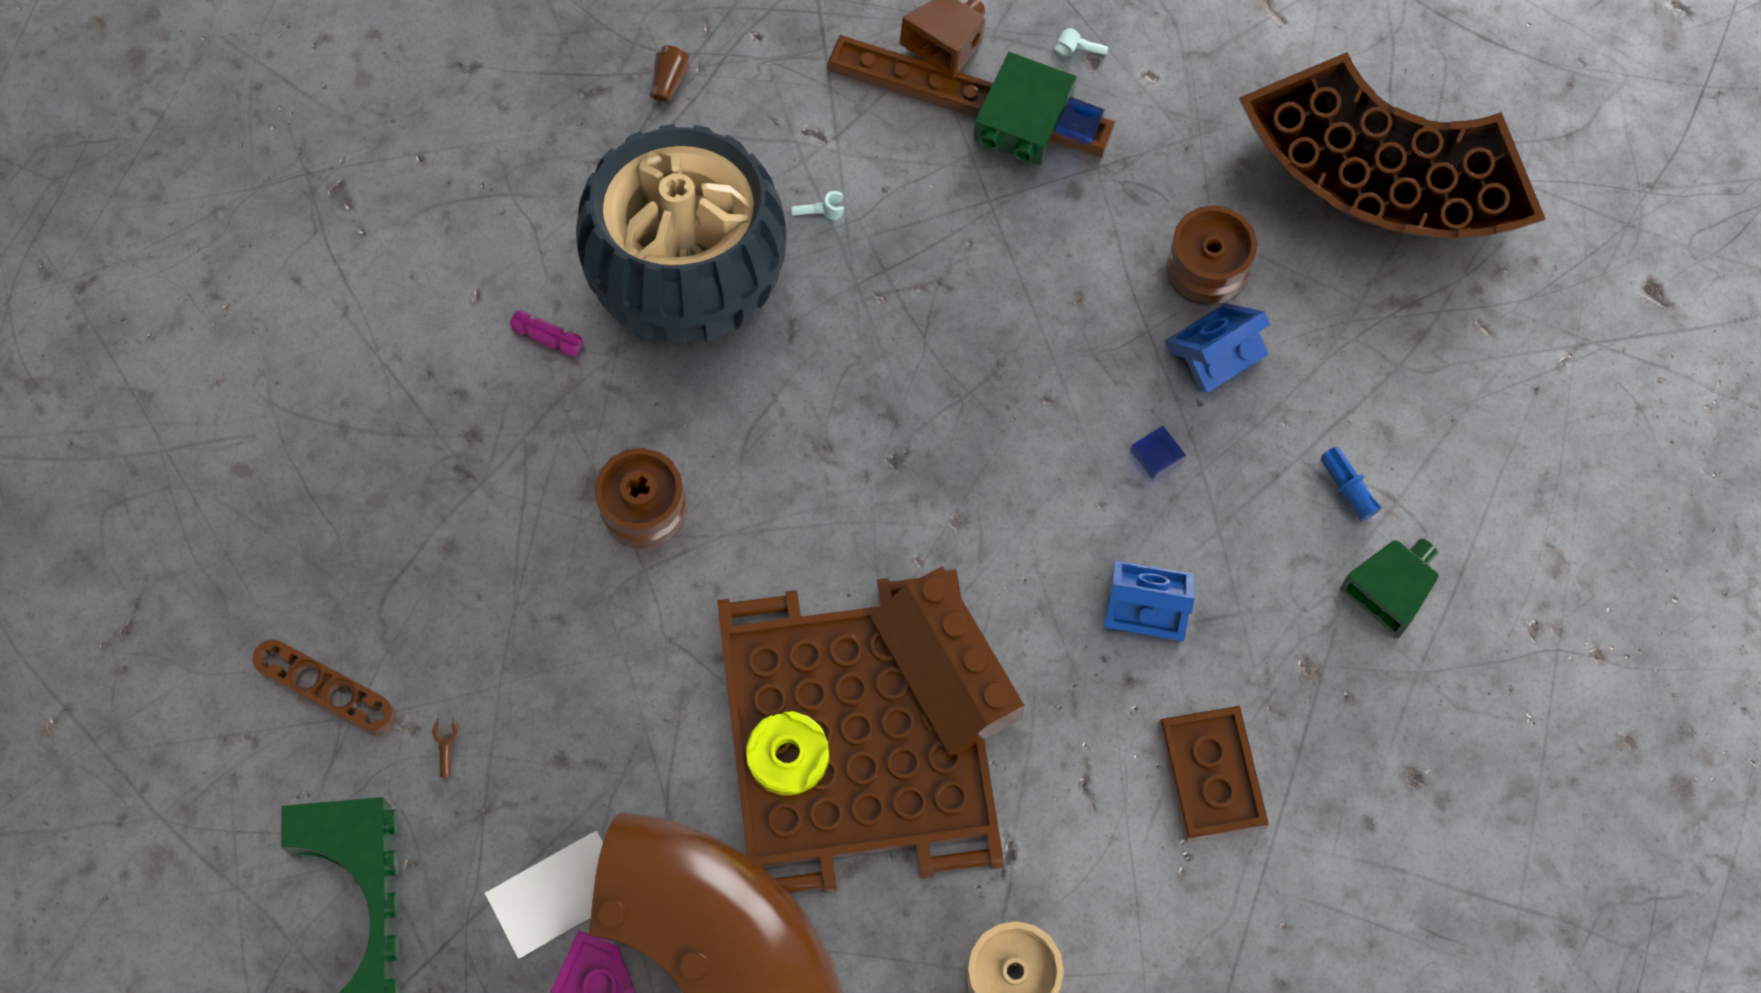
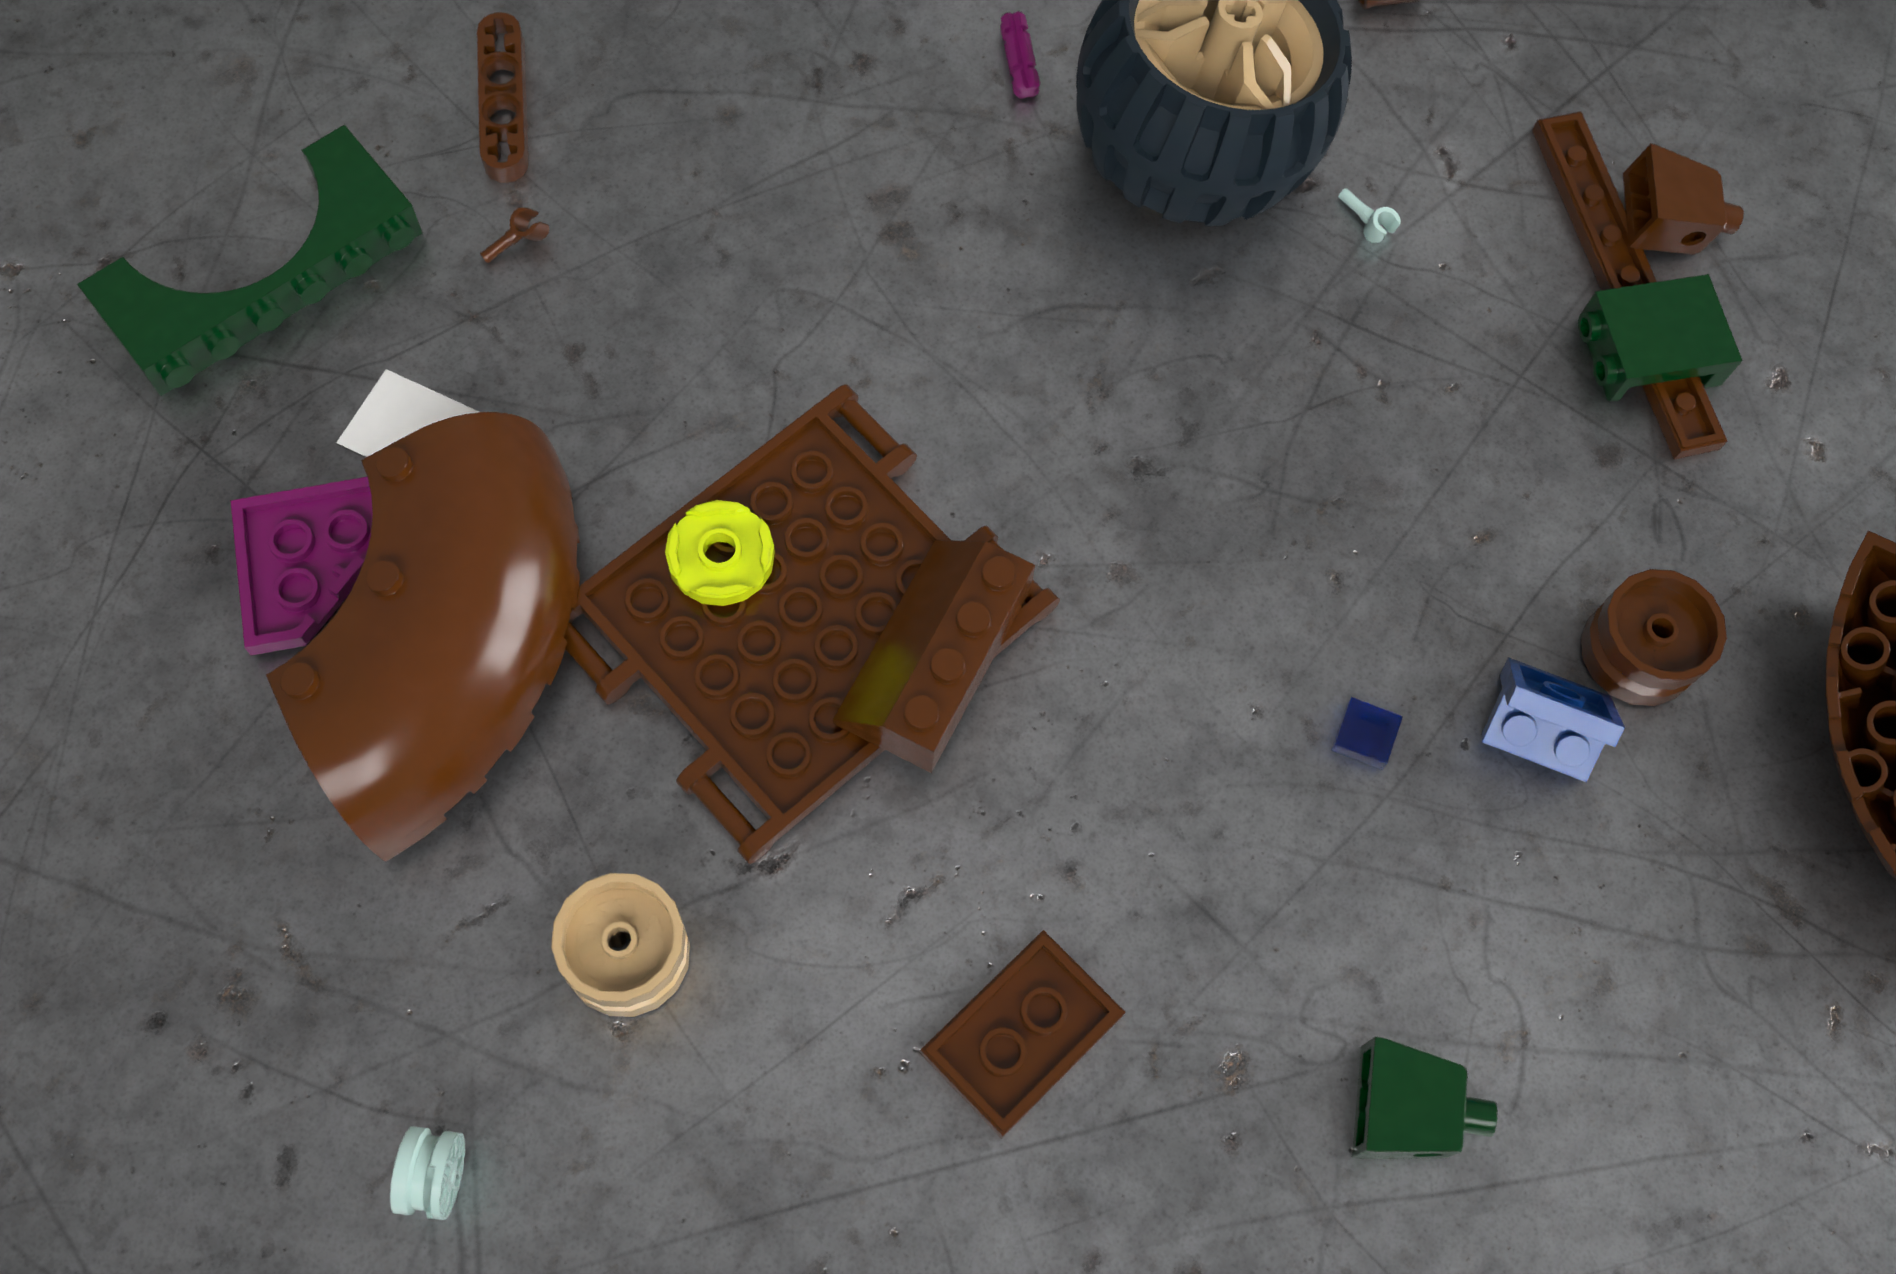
camera: 50 degrees right, 0 degrees up
reddish brown wheel [595,448,687,549] -> none
light aqua hand [1055,28,1108,57] -> none
clear blue tile [1056,96,1105,145] -> none
blue bracket [1104,560,1195,641] -> none
blue axle [1321,446,1383,522] -> none

